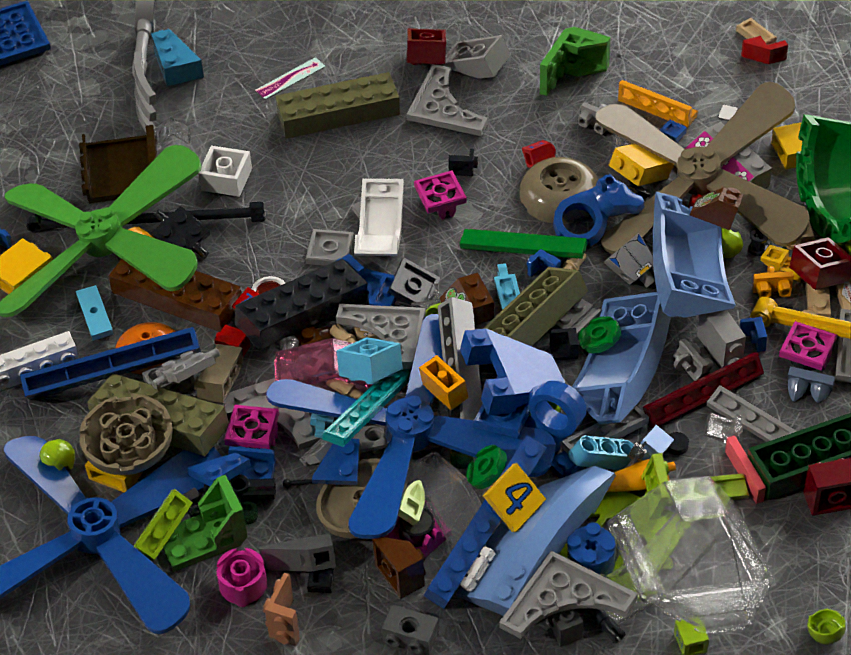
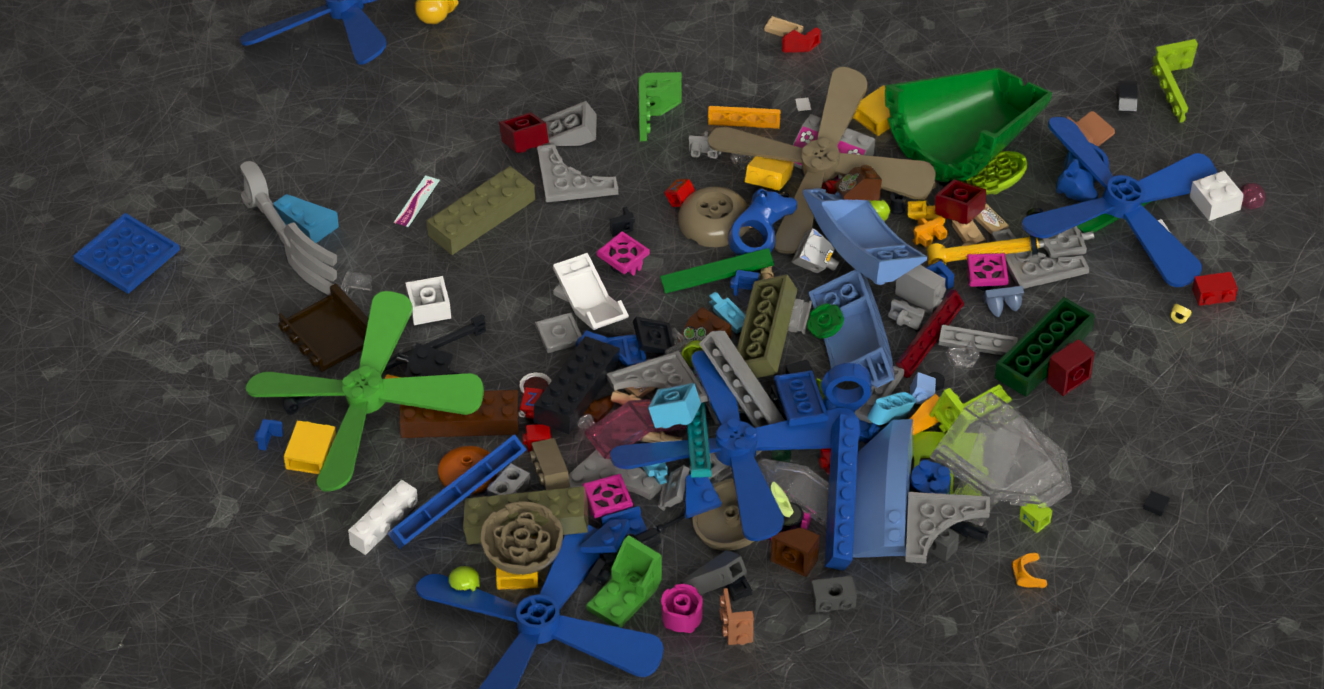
camera: 30 degrees left, 0 degrees up
medium azure tile [76,285,114,340] -> none
lime plate [134,489,193,561] -> none
light grey plate [151,348,220,389] -> none
light orange brick [419,355,469,410] -> none
wedge [460,329,565,416] -> none
white axle [460,547,495,592] -> none
green tile [467,445,507,489] -> none
yellow tile [483,463,546,532] -> none
black panel [549,328,579,361] -> none
clear smoke plate [627,441,647,465] -> none
blue plate [660,120,687,143] -> none
coral tile [725,436,766,504] -> none
lime hair [807,609,846,645] -> none

